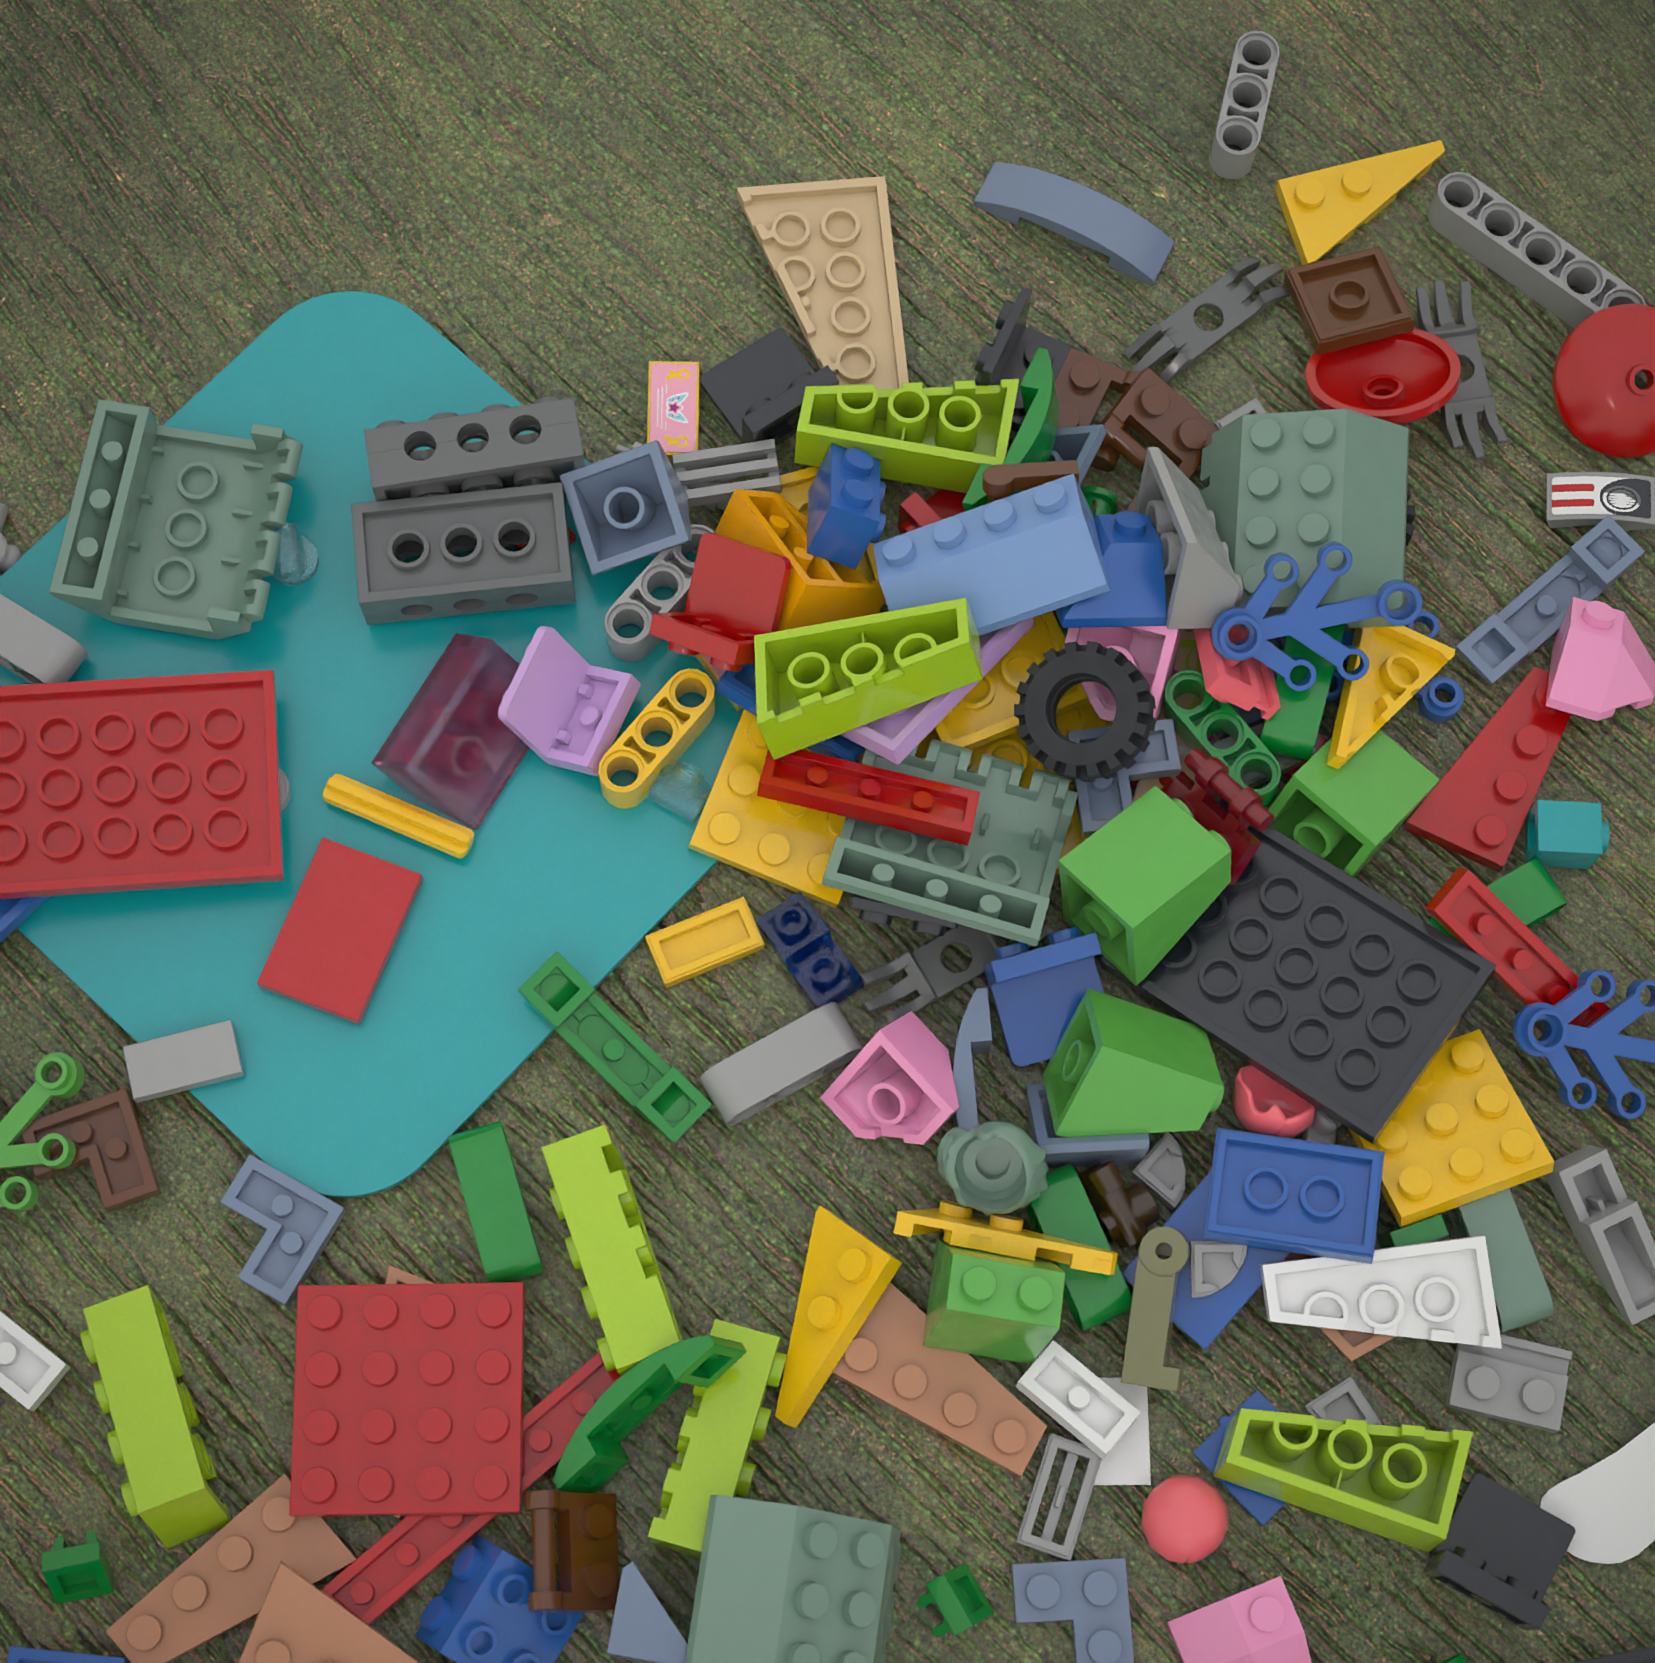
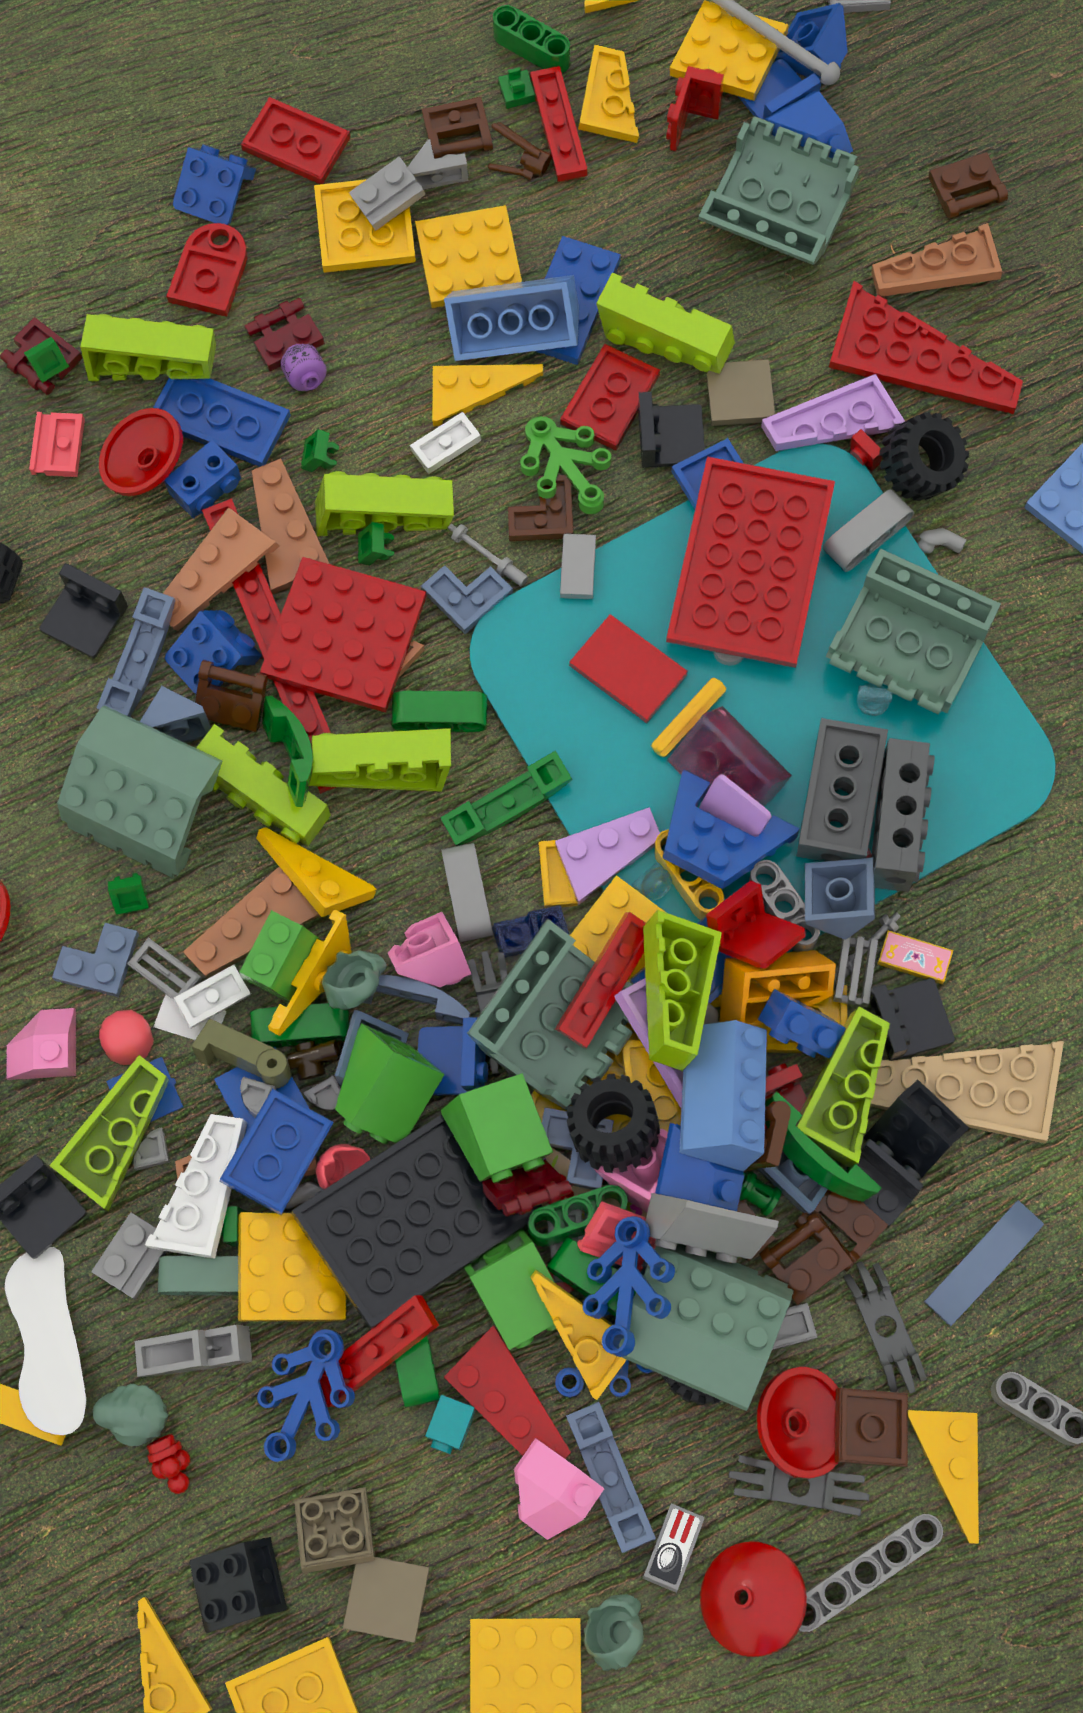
camera: 115 degrees right, 0 degrees up
none -> green tile [358,522,394,566]
none -> light grey piece [448,524,529,587]
none -> lavender wing [555,807,660,905]
none -> blue wing [663,770,800,889]
none -> black bracket [864,1079,969,1180]

